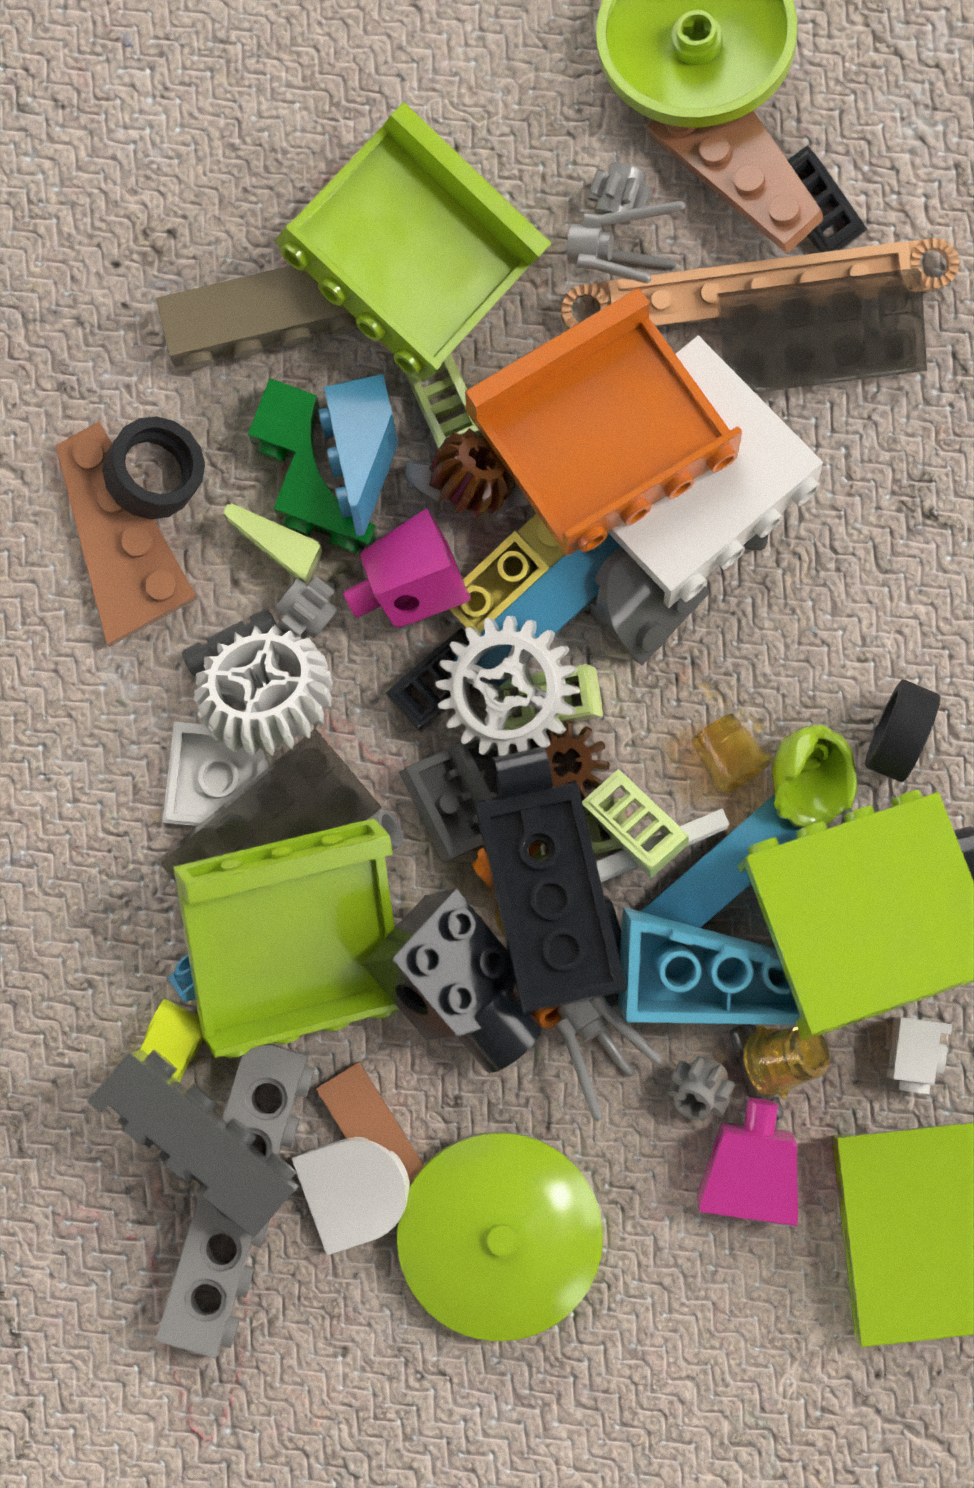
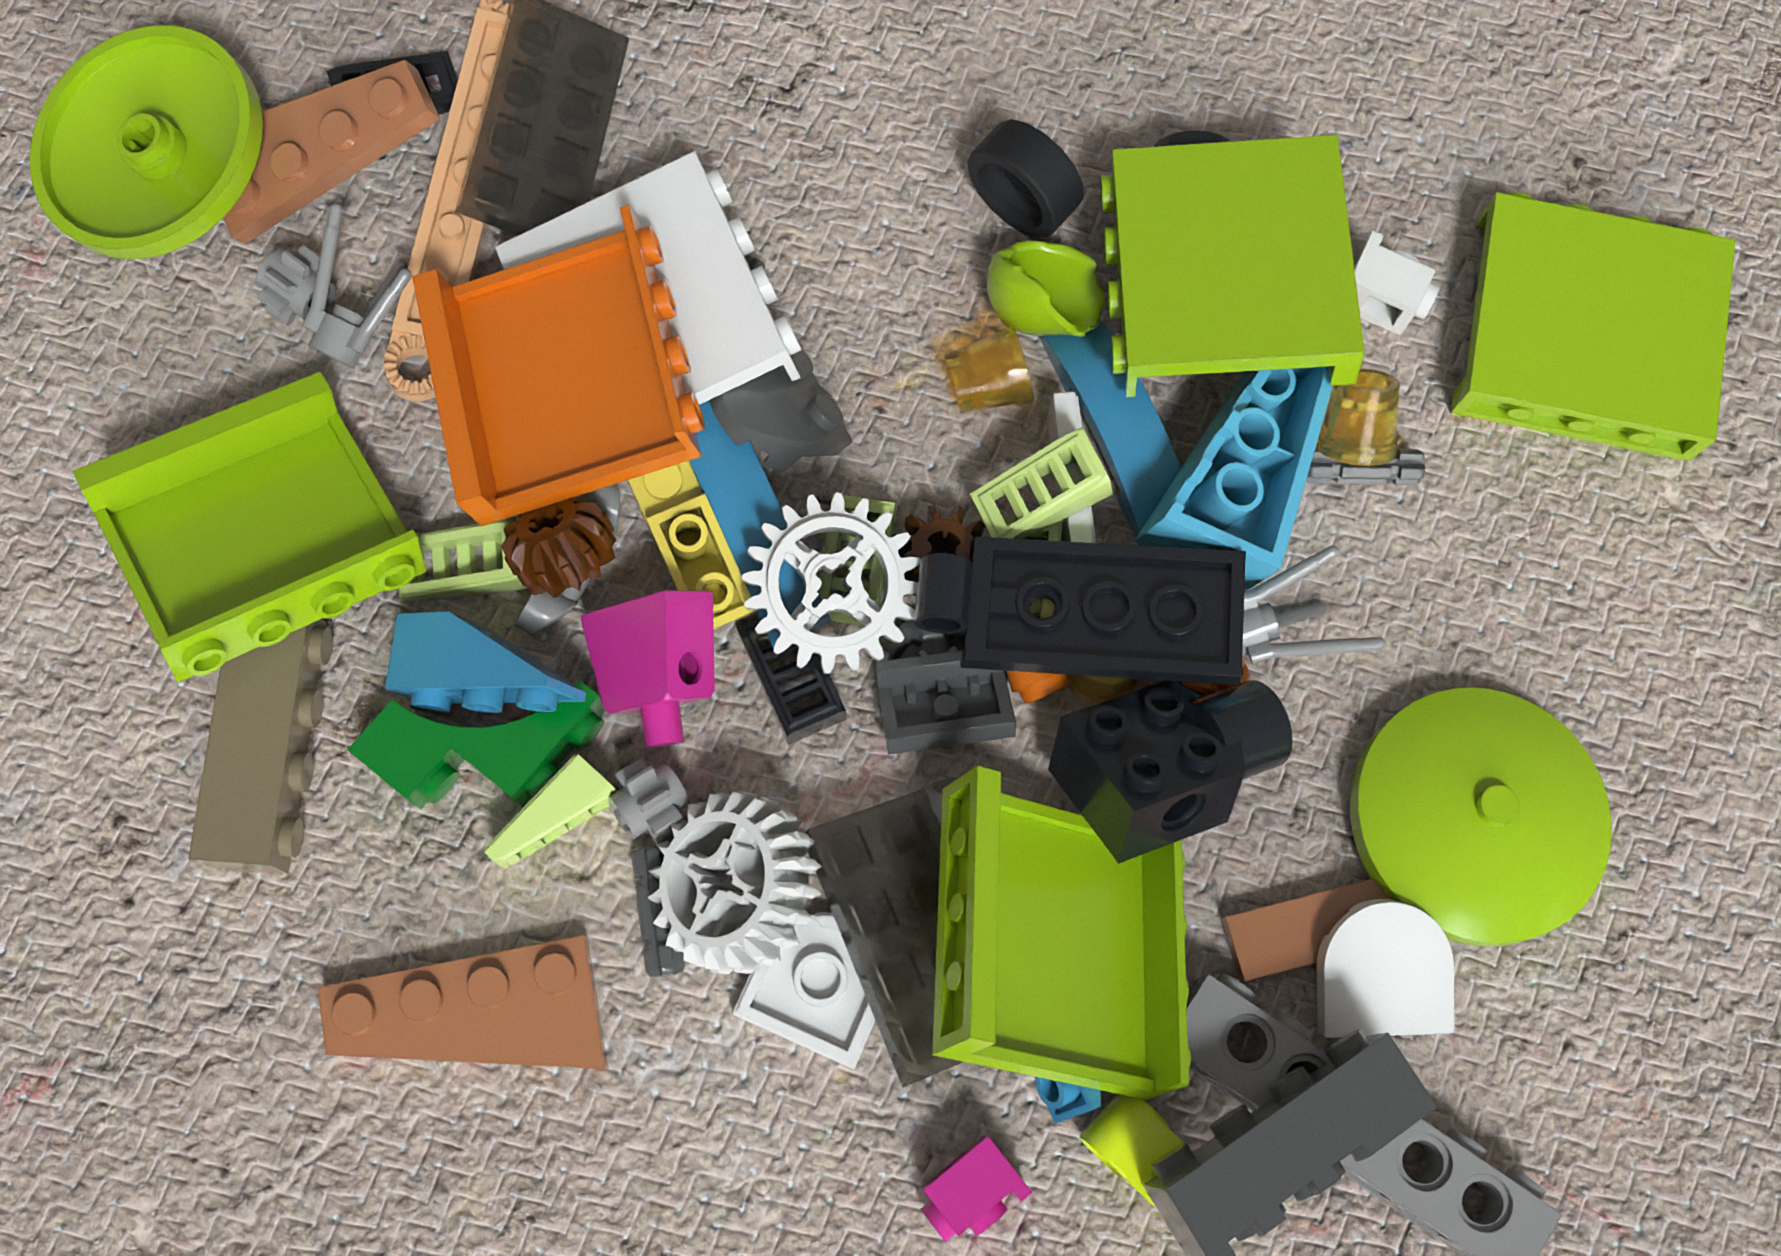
camera: 75 degrees left, 10 degrees down
black tyre [102,416,205,519] -> none
light grey gear [667,1056,735,1121] -> none
dark pink torso [696,1098,798,1226] -> none
none -> dark pink brick [920,1135,1032,1243]

